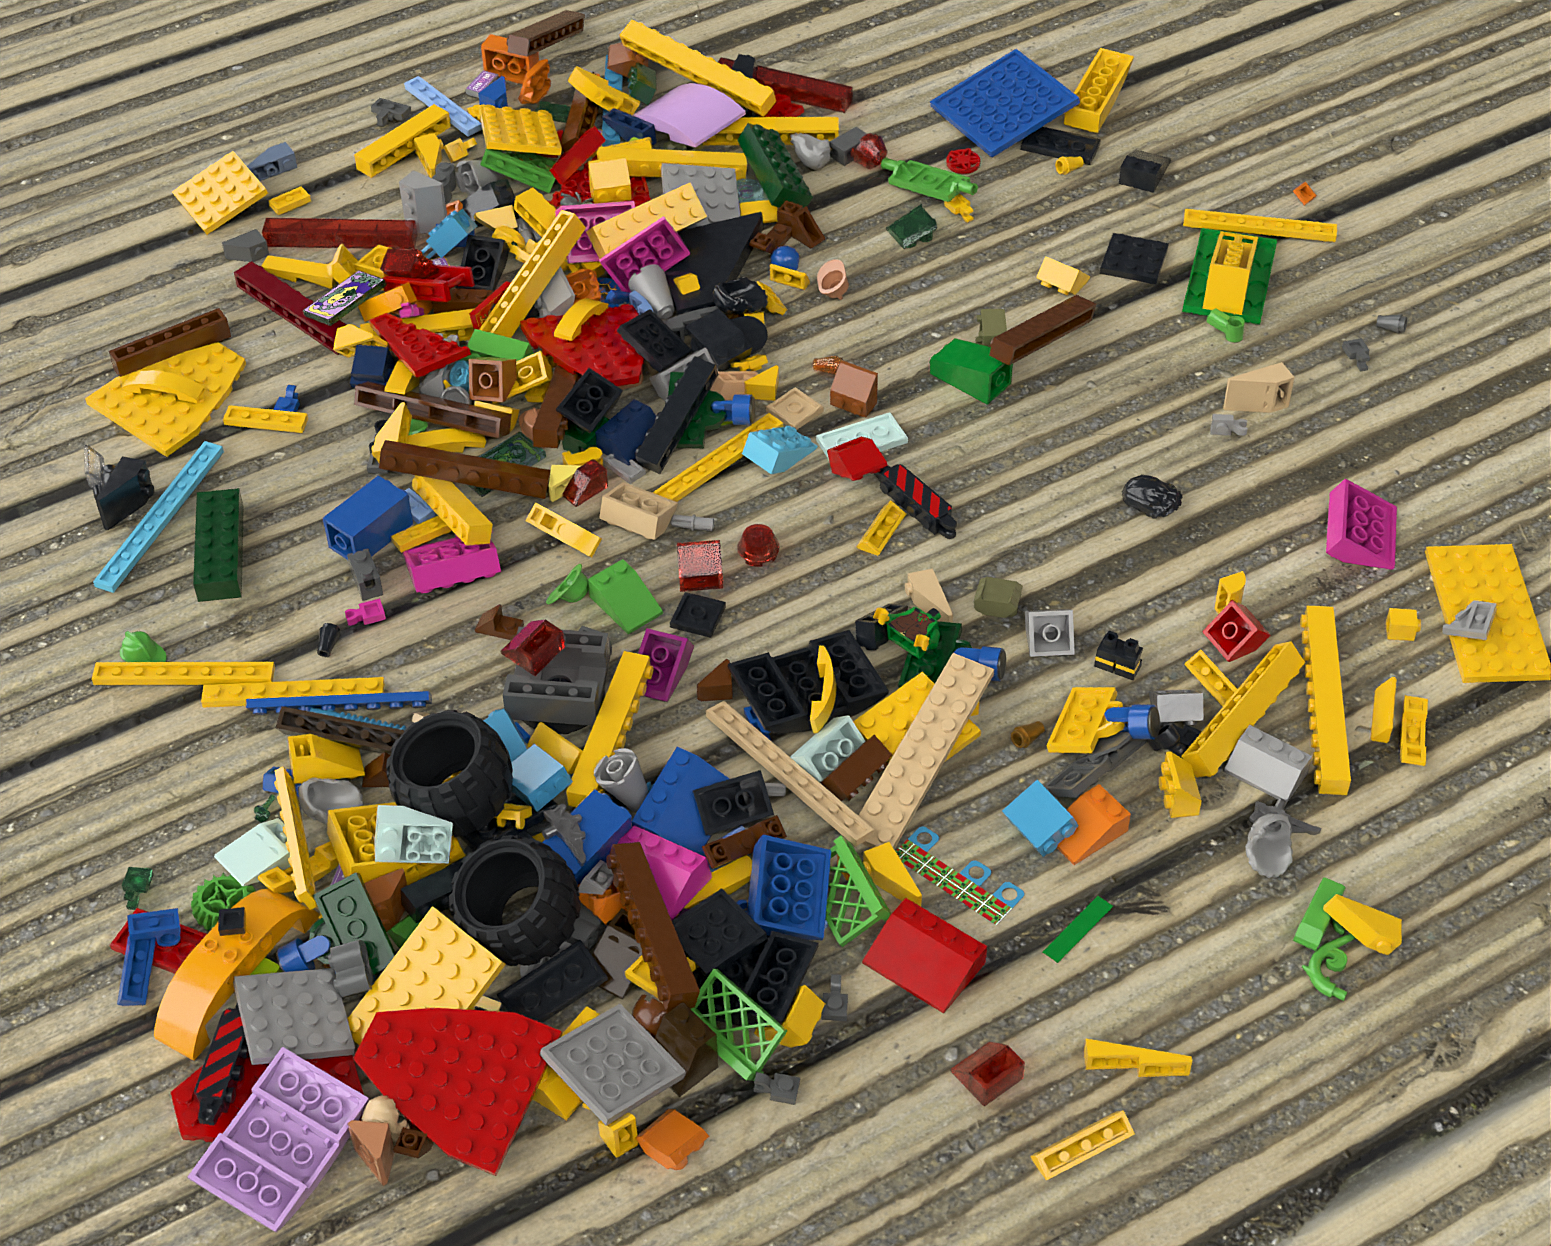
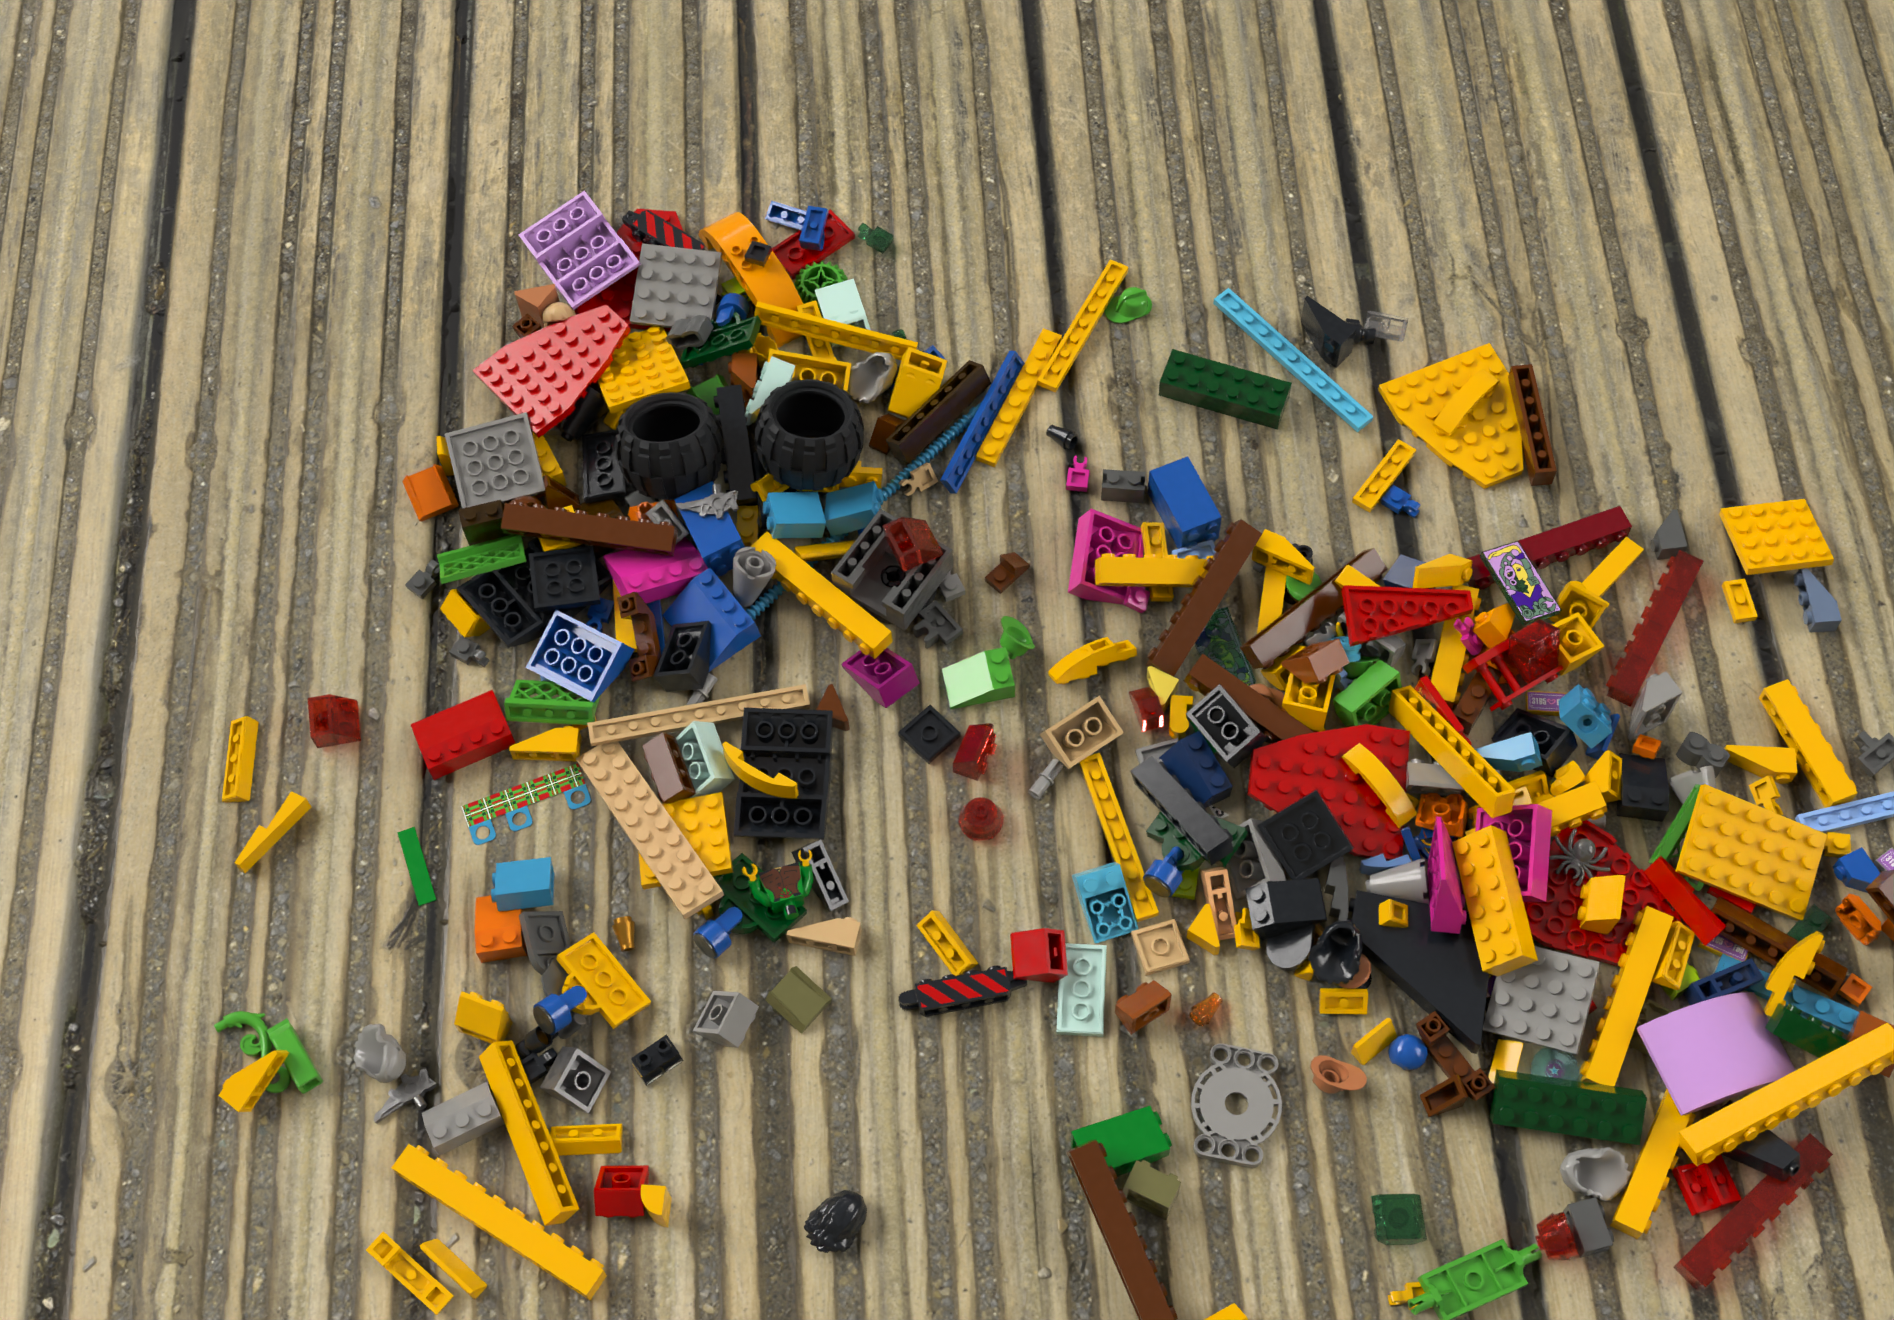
camera: 120 degrees right, 15 degrees up
none -> reddish brown slope [543,474,581,510]
none -> light grey piece [1191,1043,1282,1168]
none -> slope [1475,732,1543,772]

